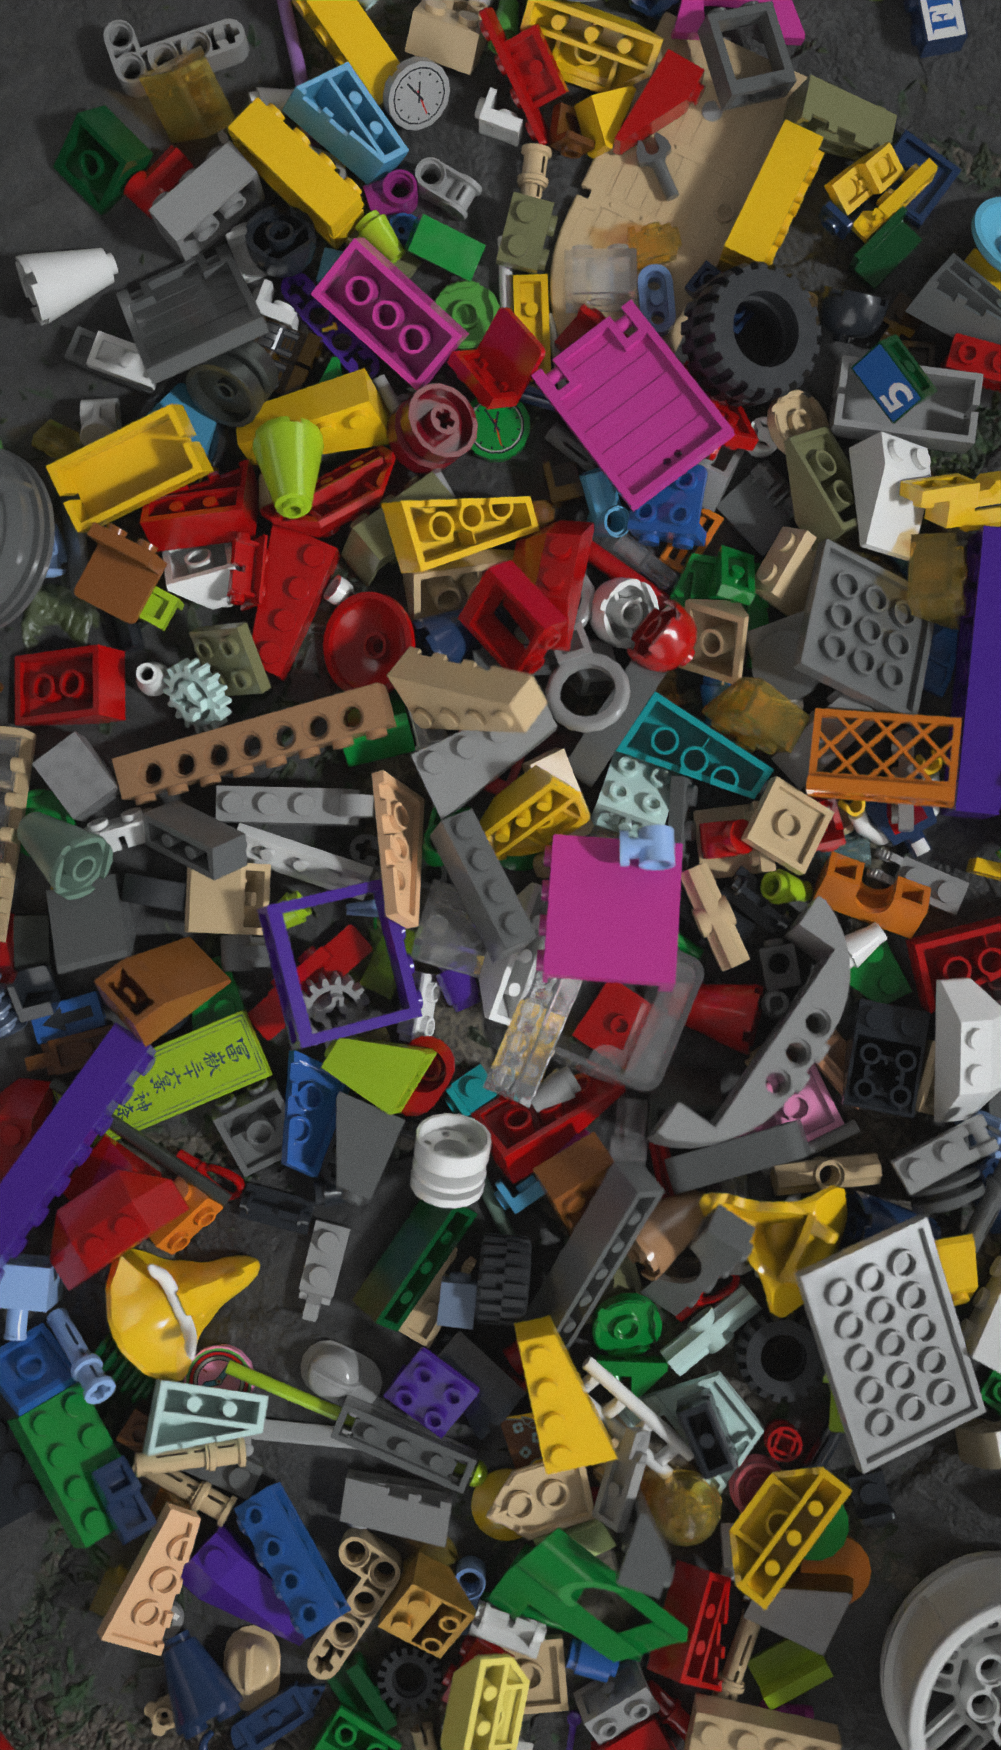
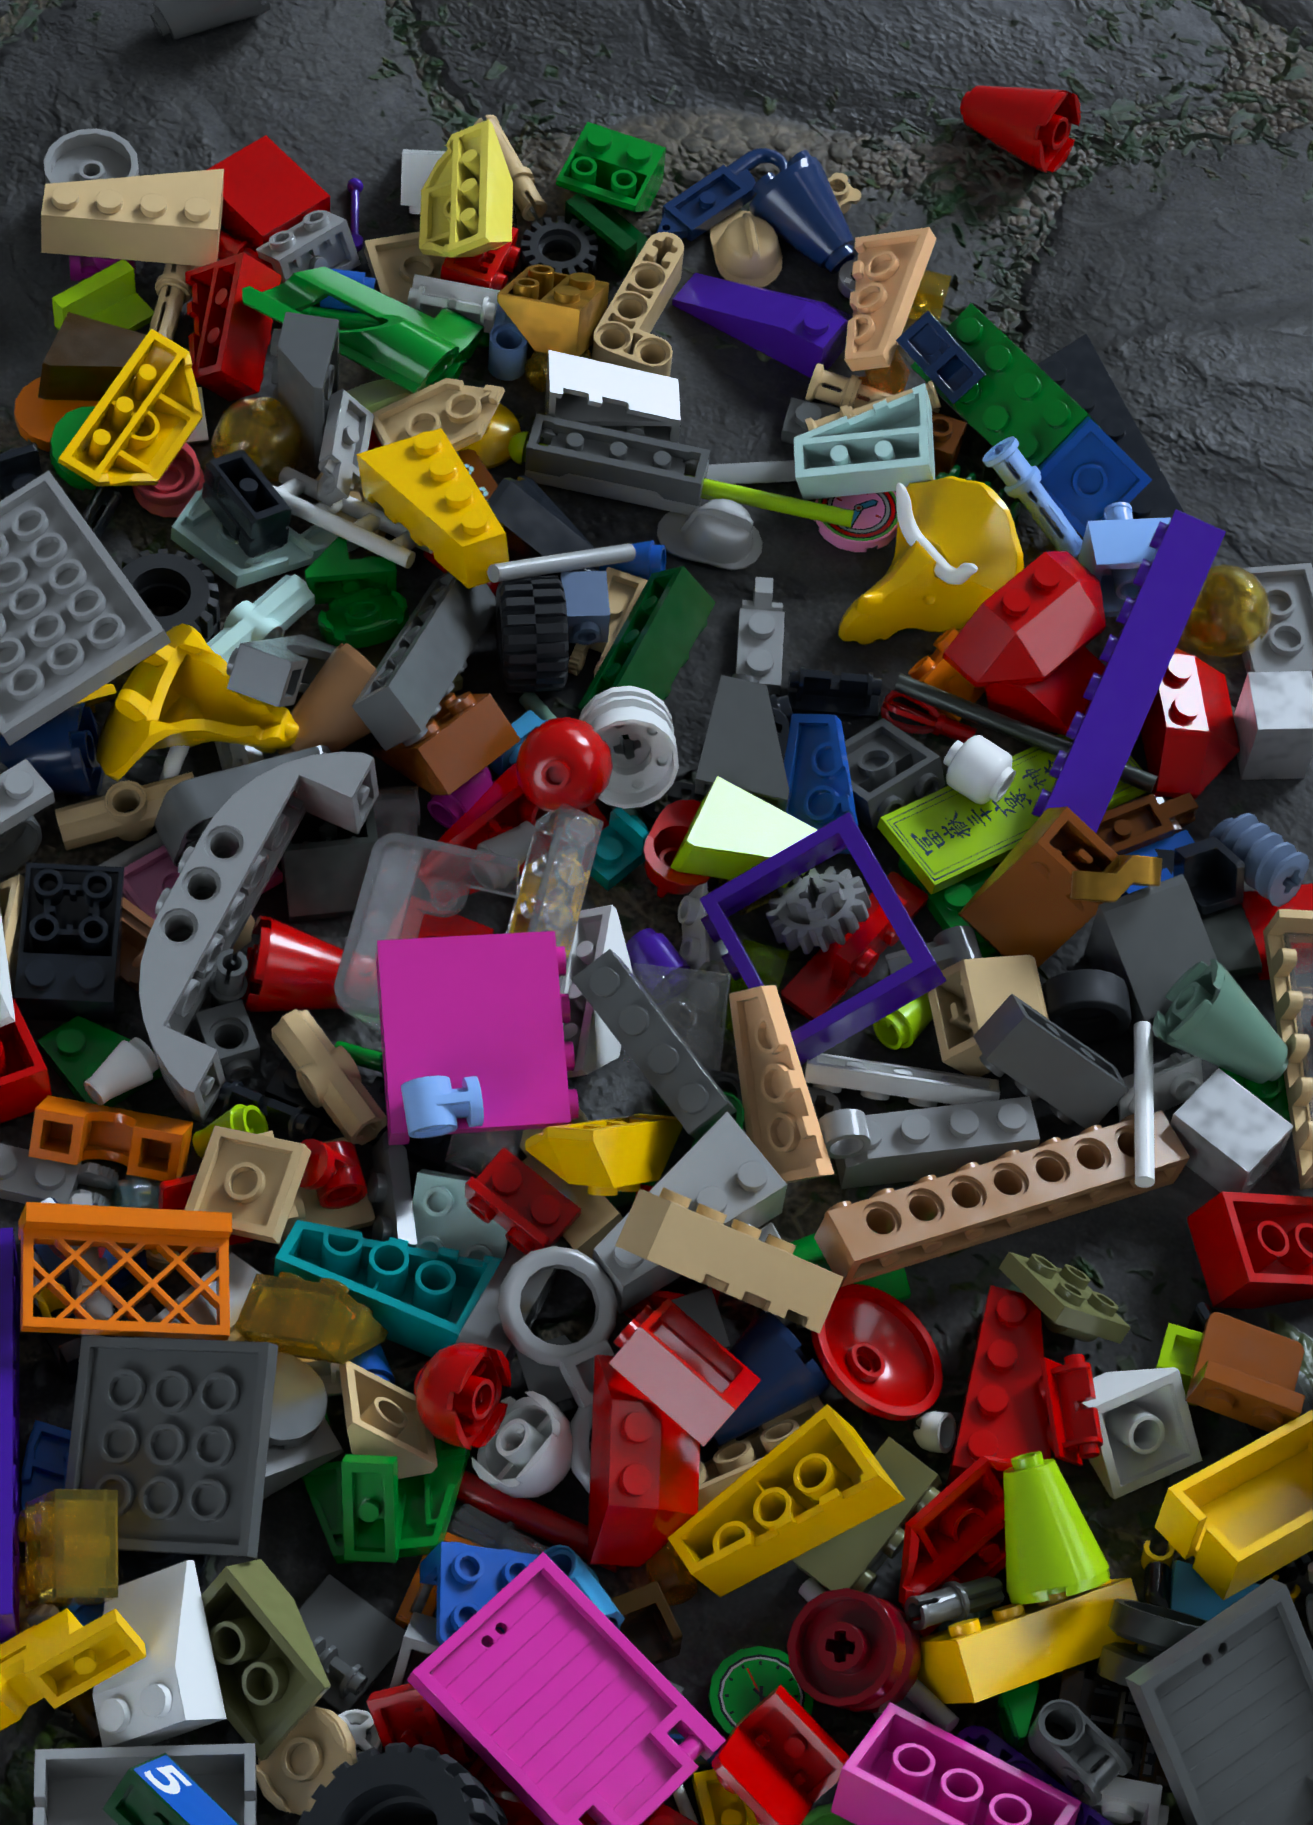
camera: 160 degrees right, 30 degrees down
white cone [136,662,169,696] -> none
red wedge [140,459,259,552] -> none
light aqua gear [163,658,232,733] -> none
blue brick [234,1482,351,1639] -> none
dark purple bracket [384,1347,480,1438] -> none
tan bracket [755,526,817,617] -> none
red wheel [762,1418,803,1463] -> none
none -> red bracket [465,1147,581,1254]
none -> light grey bar [487,543,636,583]
none -> red cylinder [516,717,613,814]
none -> blue cone [599,540,666,580]
none -> dark grey axle [905,1576,1004,1630]
none -> white head [943,735,1016,805]
none -> dark grey piece [1028,1699,1132,1806]
none -> pearl gold piece [1070,855,1162,902]
none -> white bar [1134,1021,1155,1188]

